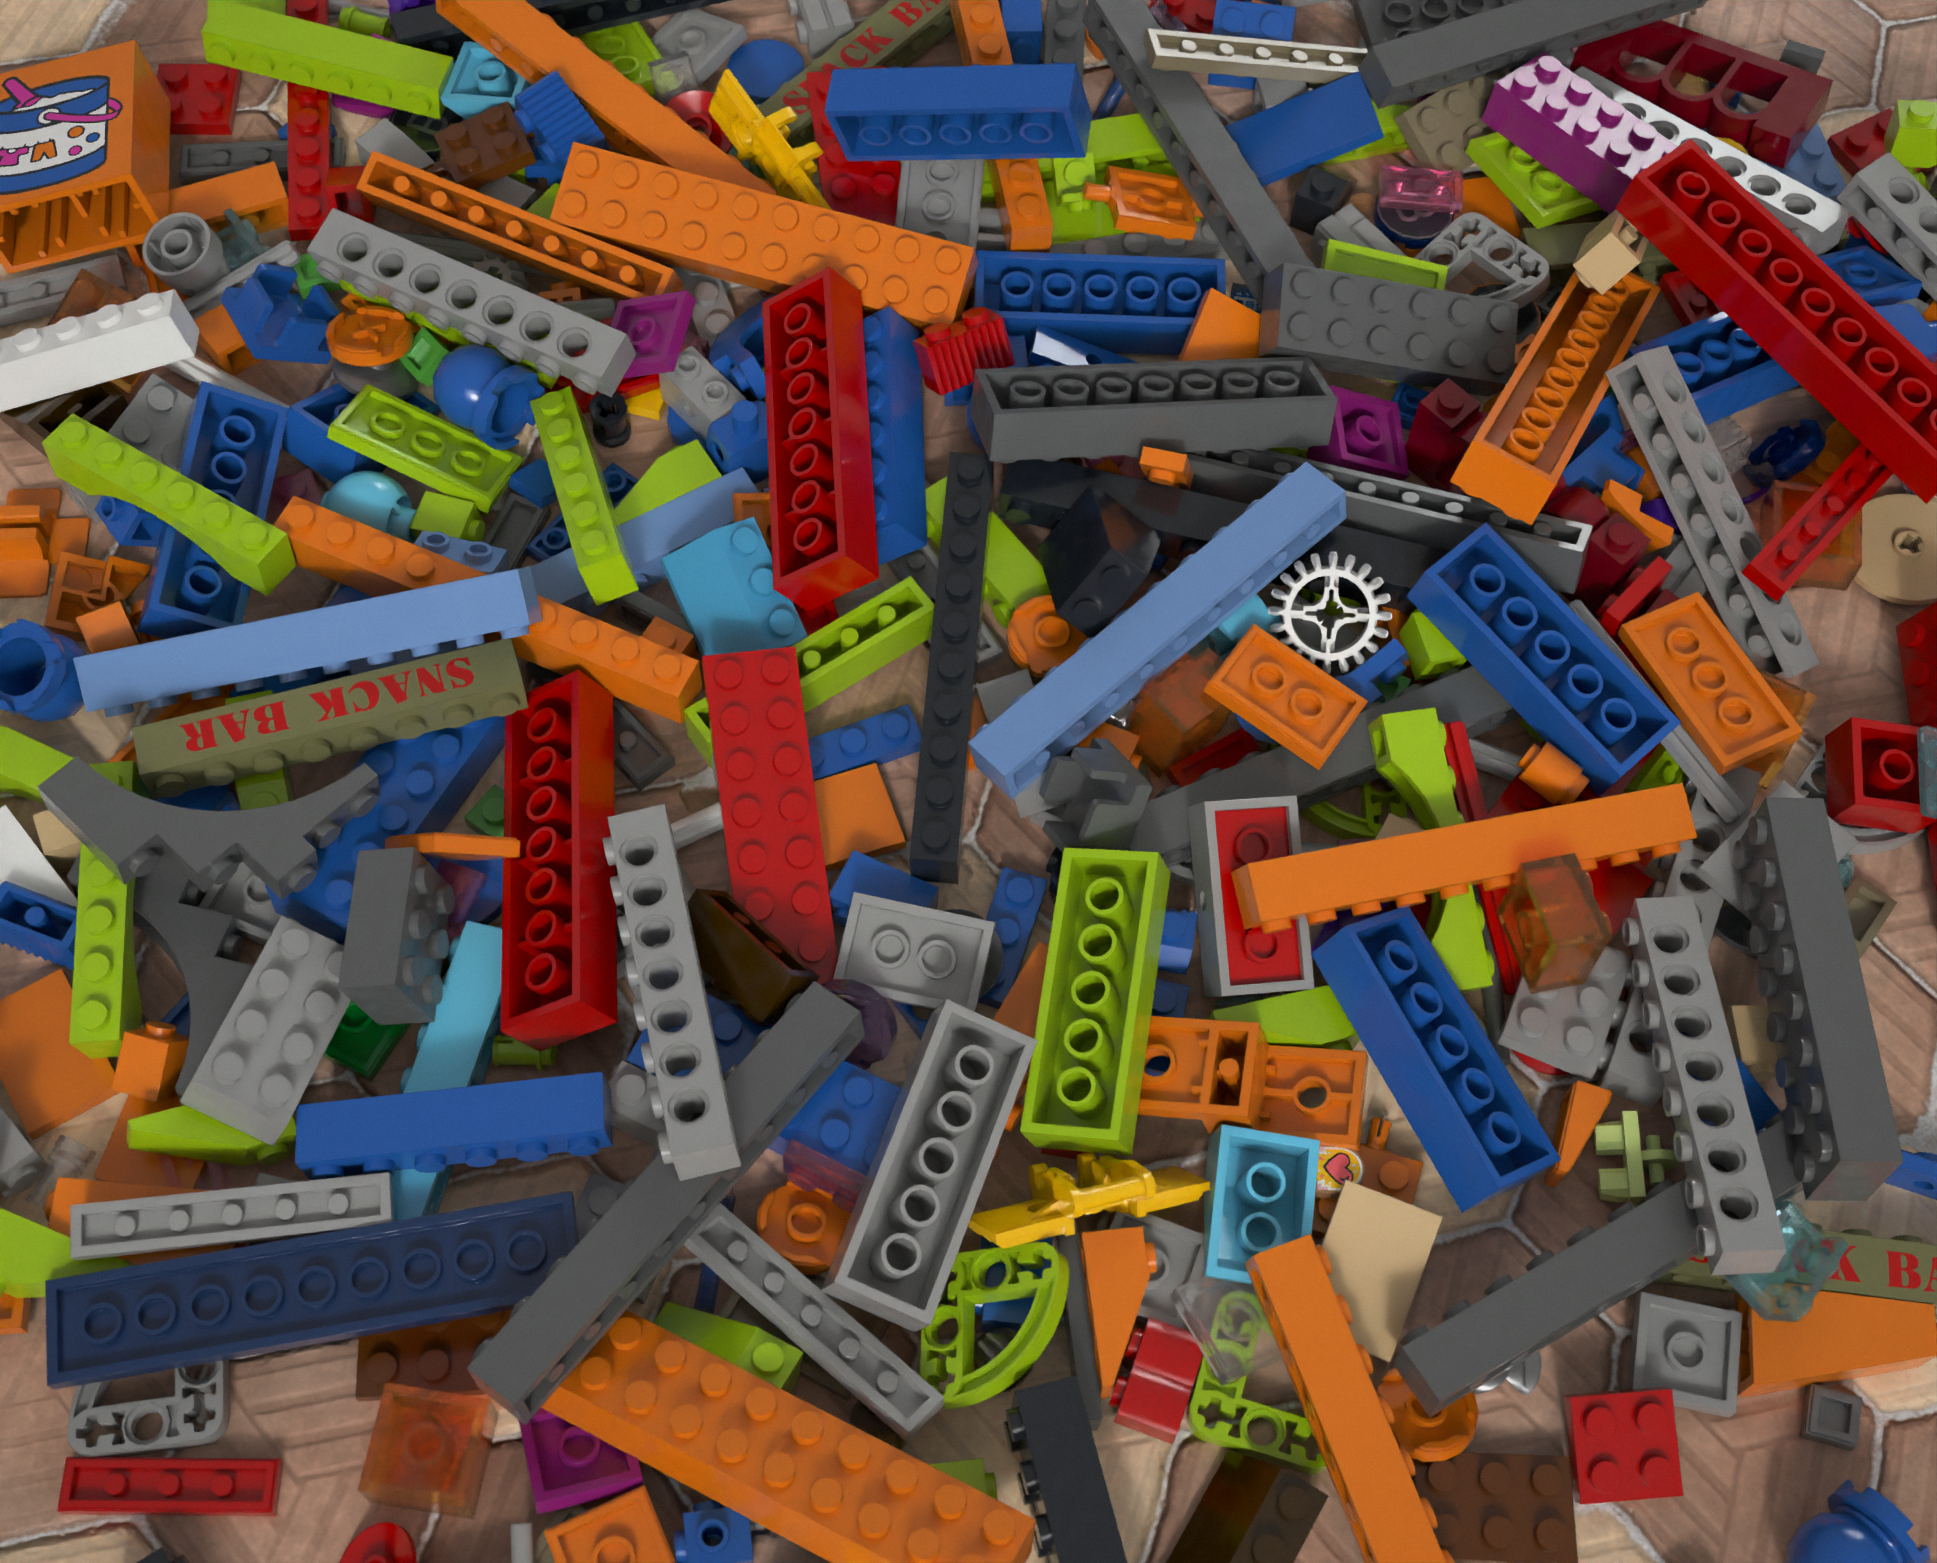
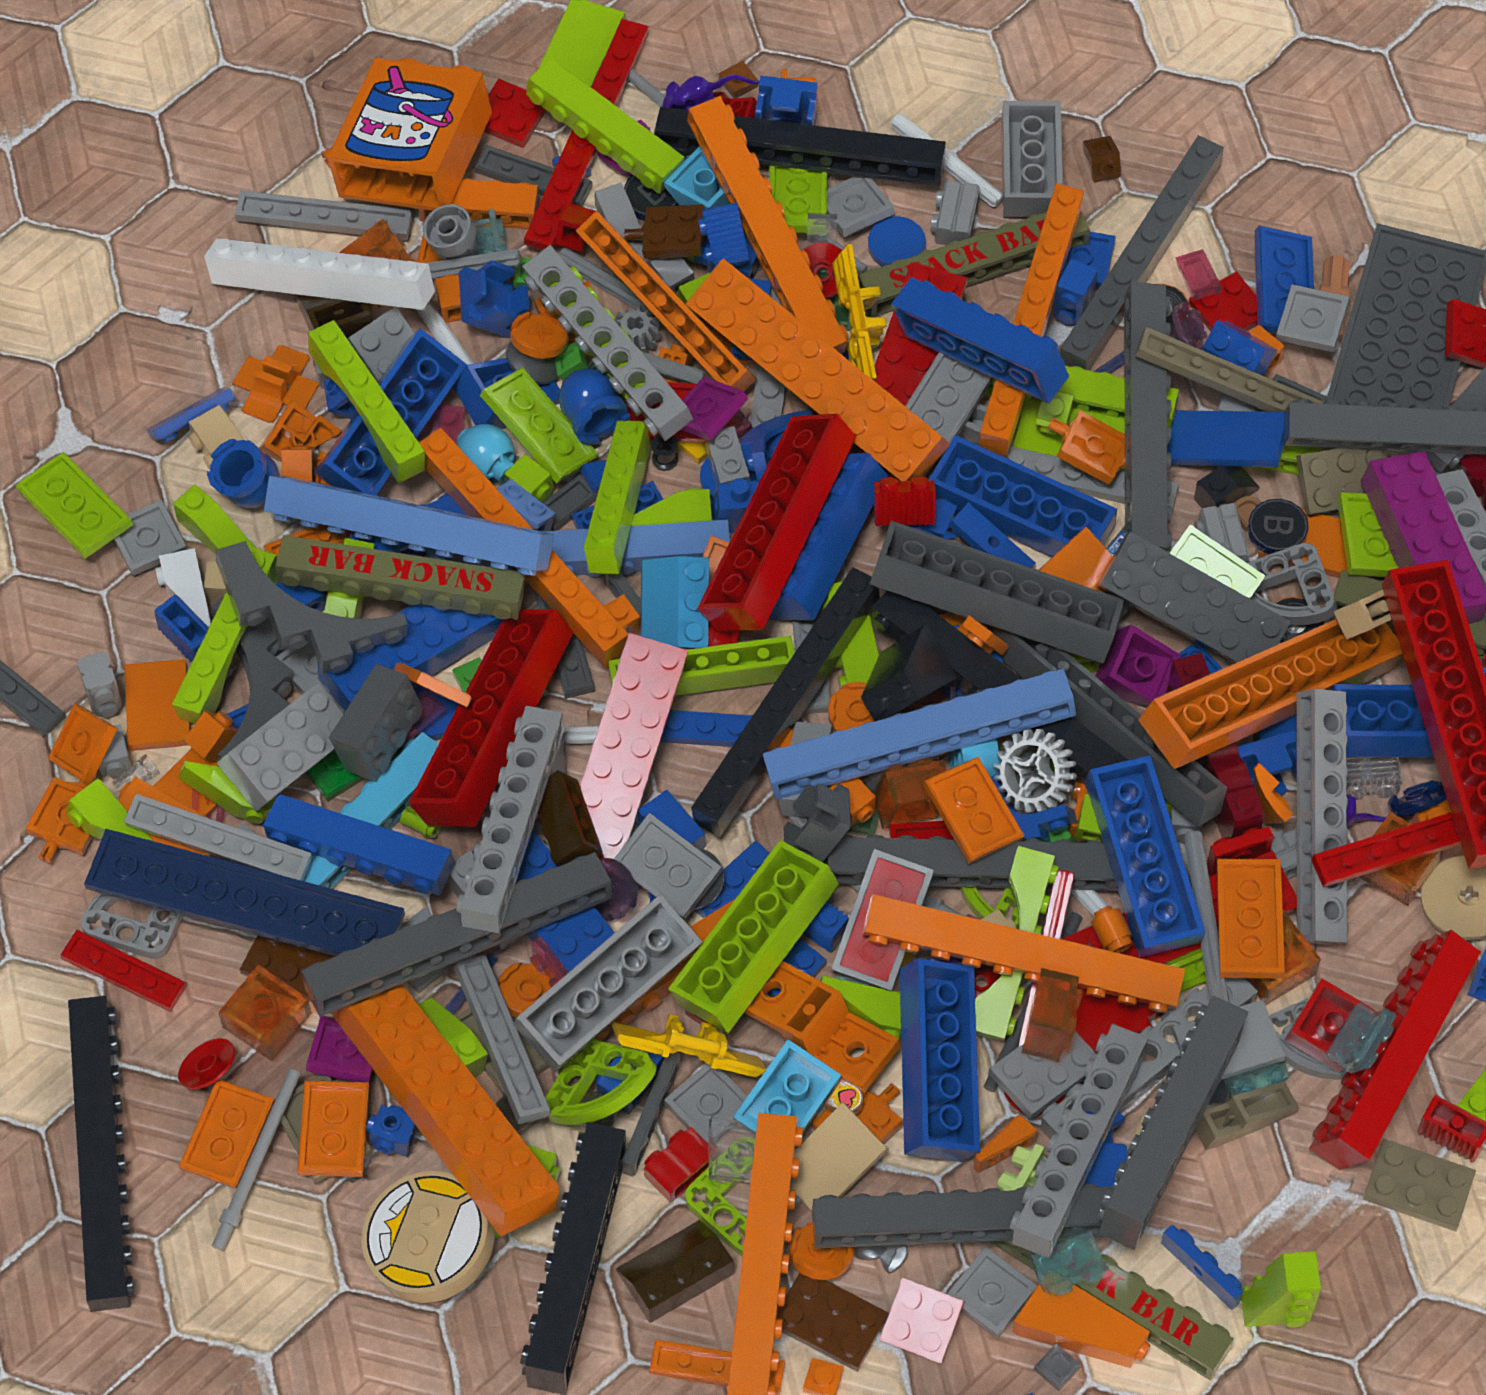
camera: 30 degrees right, 0 degrees up
lime pin [338,6,392,39] -> none
orange tile [814,763,906,872] -> none
orange slope [1079,1226,1157,1399] -> none
clear pink plate [1379,165,1463,214] -> none

